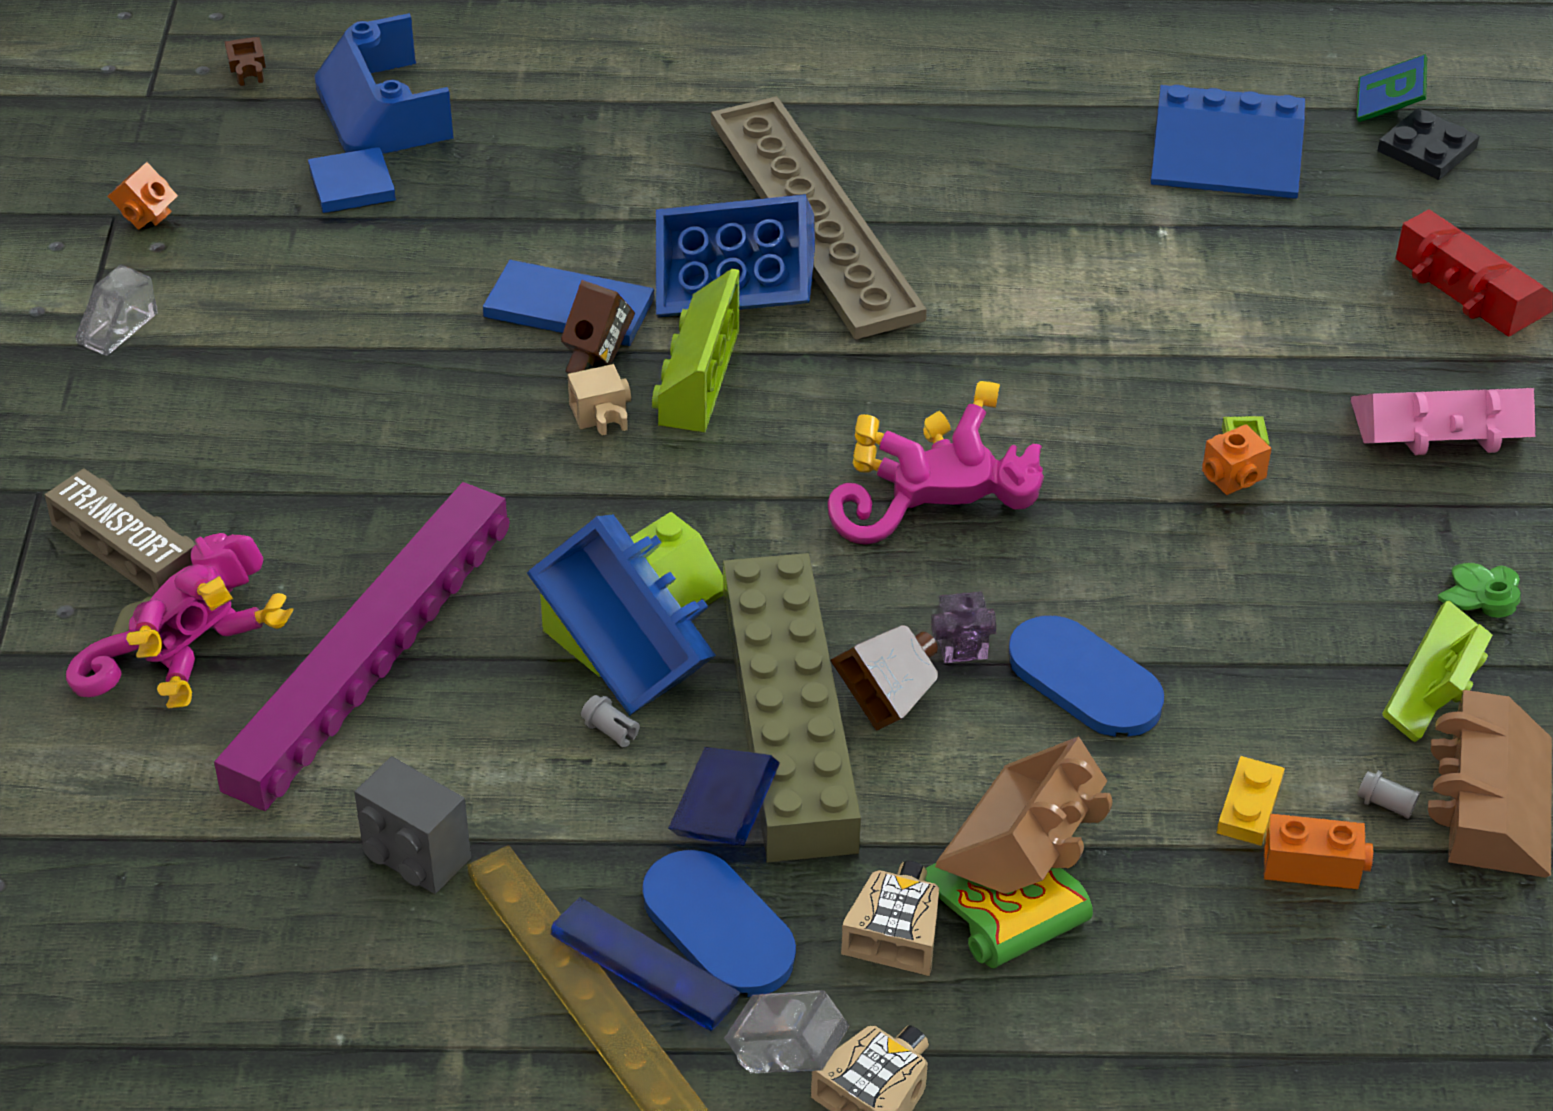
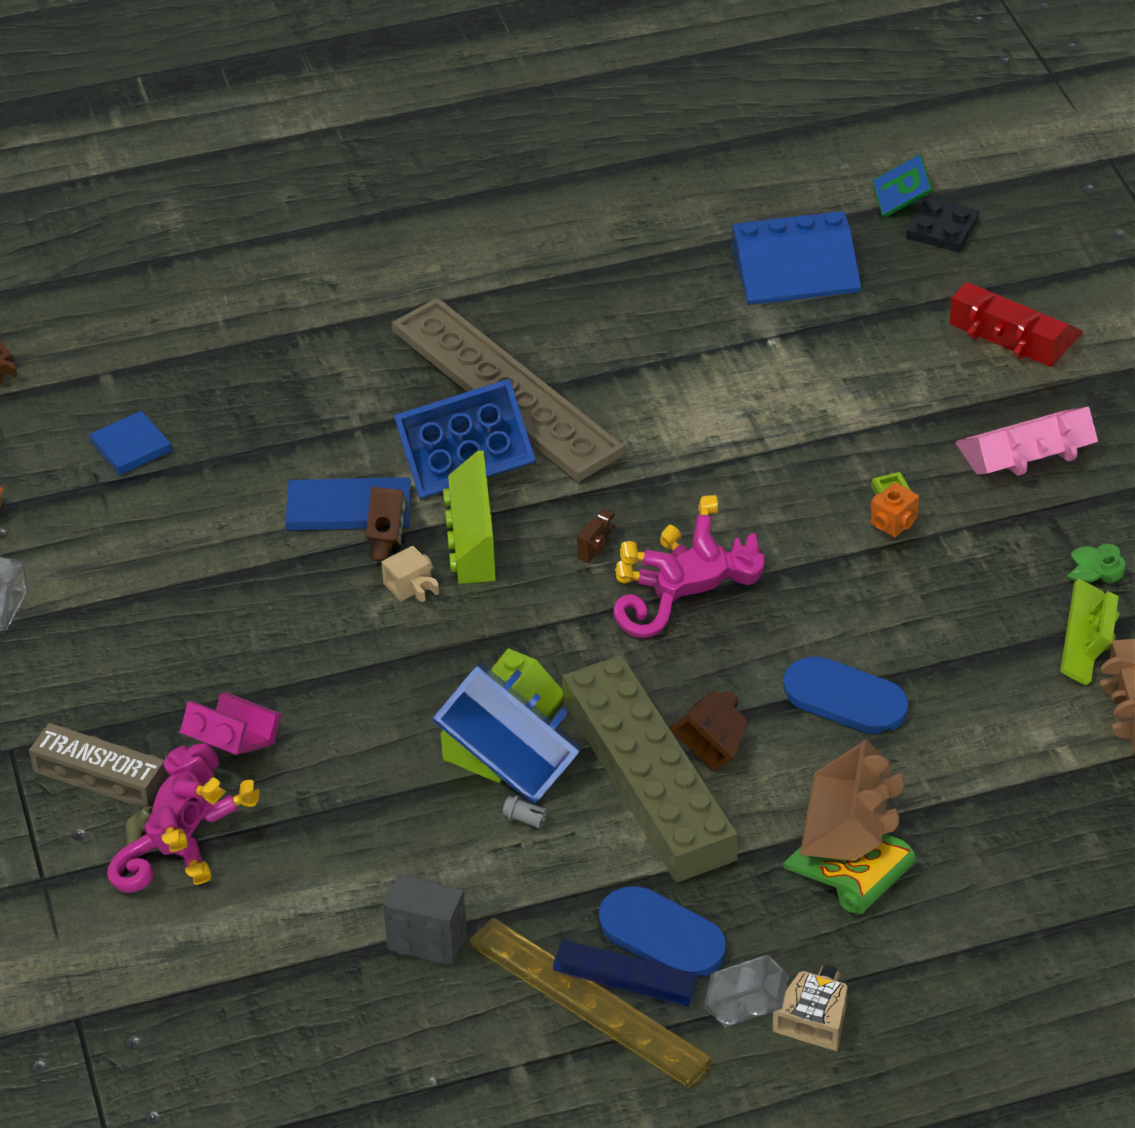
camera: 15 degrees left, 0 degrees up
magenta brick [214,482,510,811] -> none
blue windscreen [315,13,454,154] -> none
clear blue tile [668,747,780,846] -> none
tan torso [841,861,939,976] -> none
clear purple brick [931,591,996,663] -> none
yellow plate [1216,756,1285,846] -> none
orange brick [1264,814,1373,889] -> none
light grey pin [1357,770,1420,820] -> none
none -> dark pink panel [180,692,282,755]
none -> reddish brown plate [577,509,615,563]

